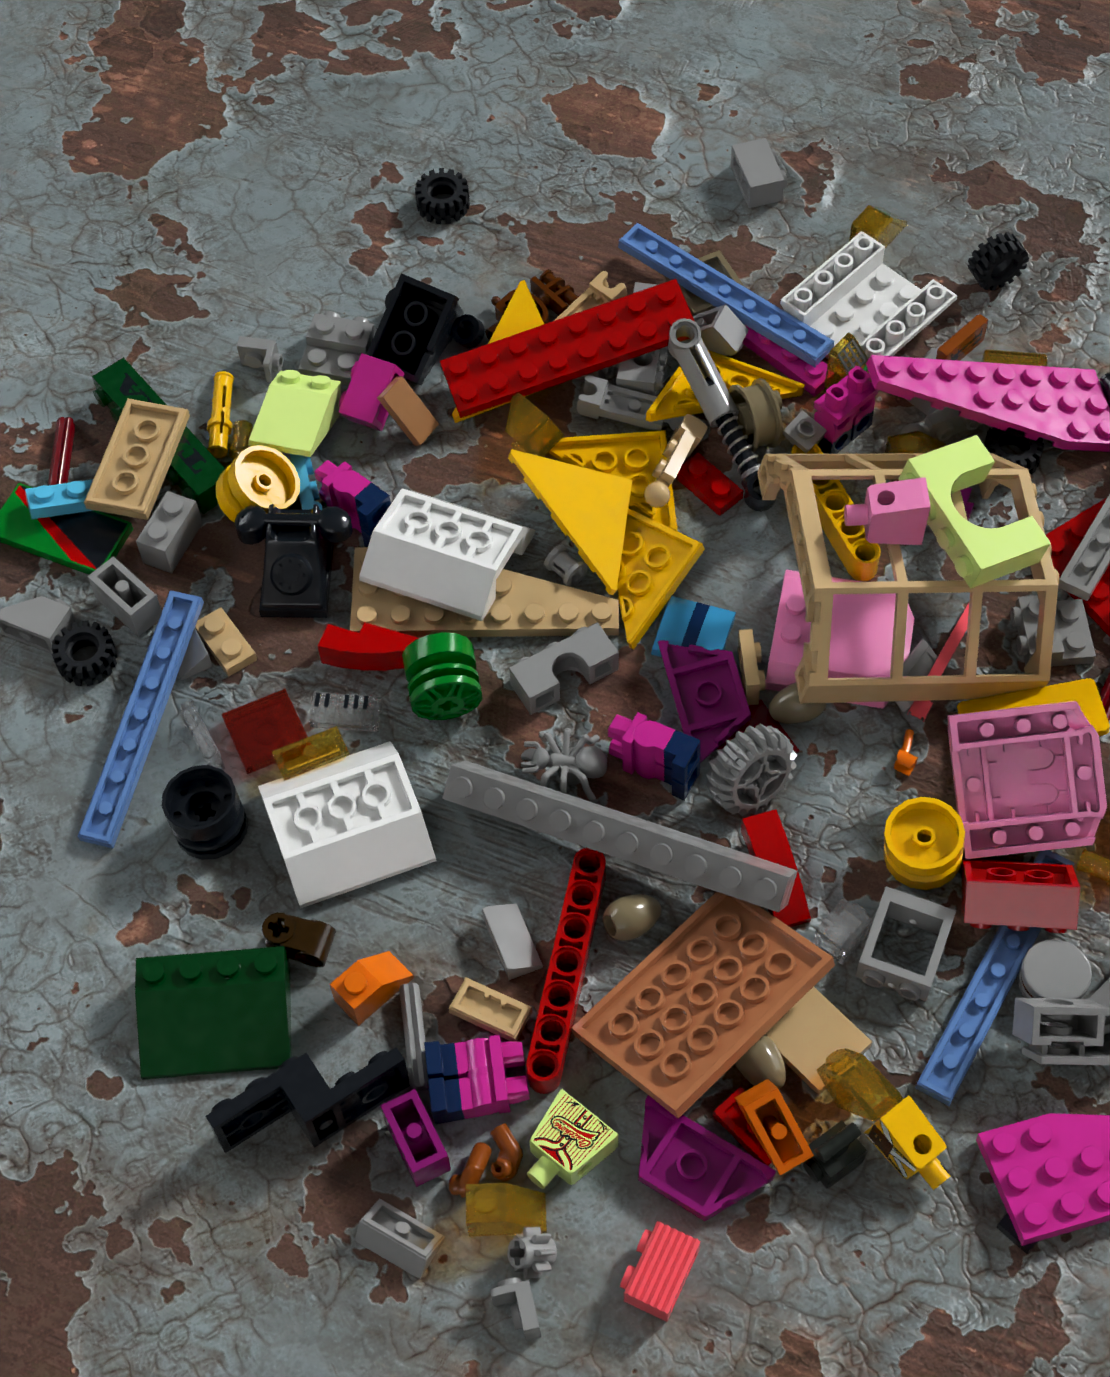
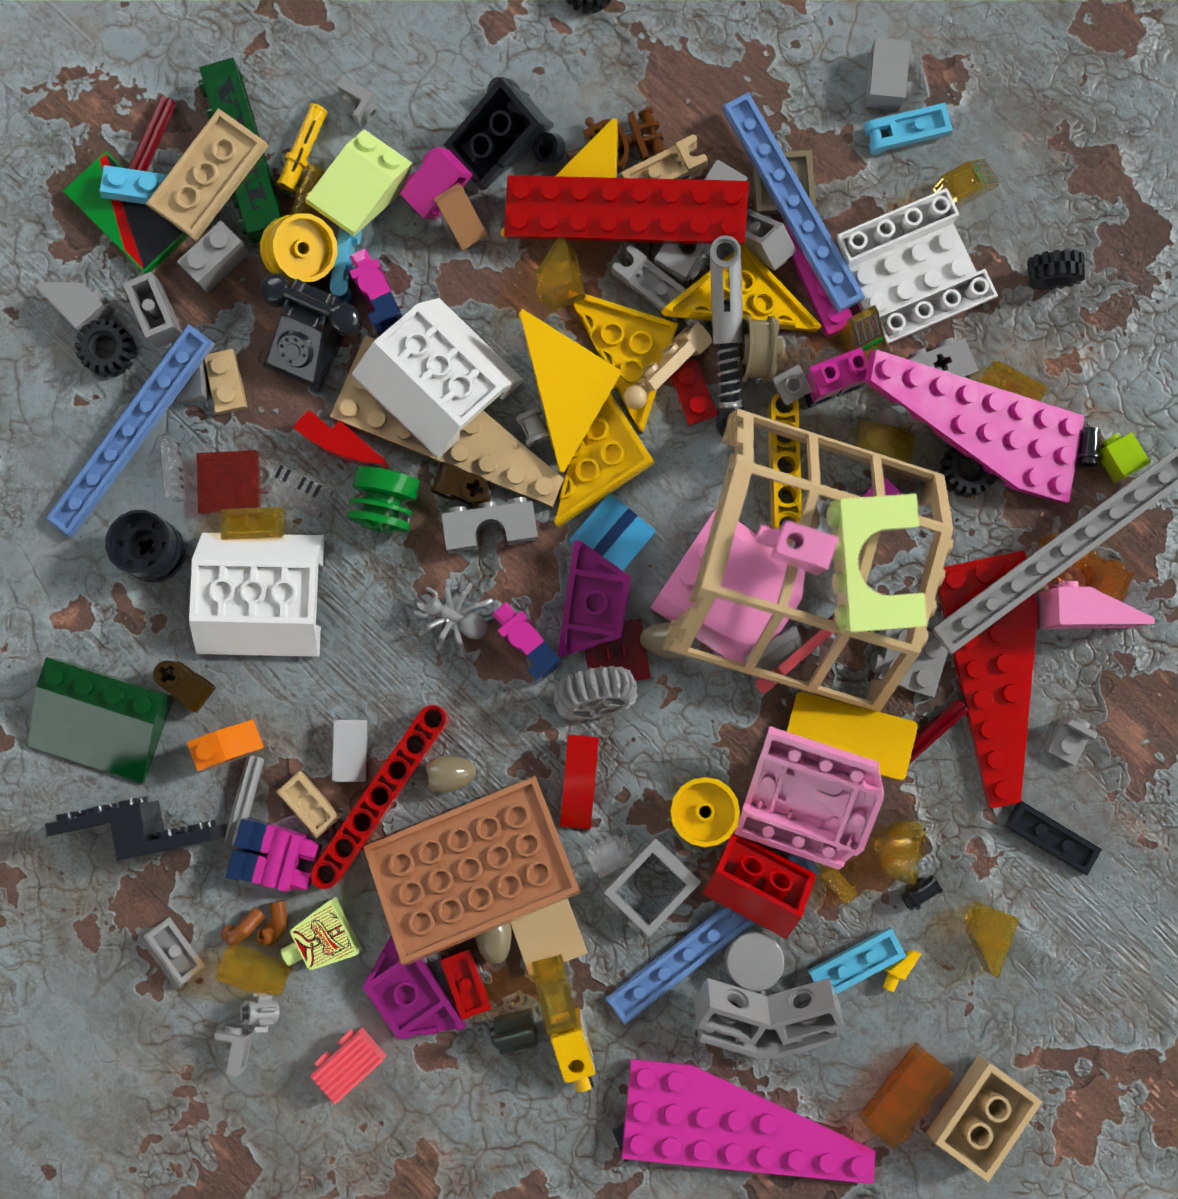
camera: 20 degrees right, 25 degrees up
light grey plate [298,311,375,385] -> none
magenta brick [380,1089,451,1187] -> none
light grey brick [442,760,797,912] -> none
orange slope [734,1079,814,1175] -> none
tan plate [737,629,766,705] -> none
orange hand [894,729,918,776] -> none
dark orange tile [936,314,988,361] -> none
none -> dark brown piece [430,462,492,507]
none -> medium azure plate [863,103,953,155]

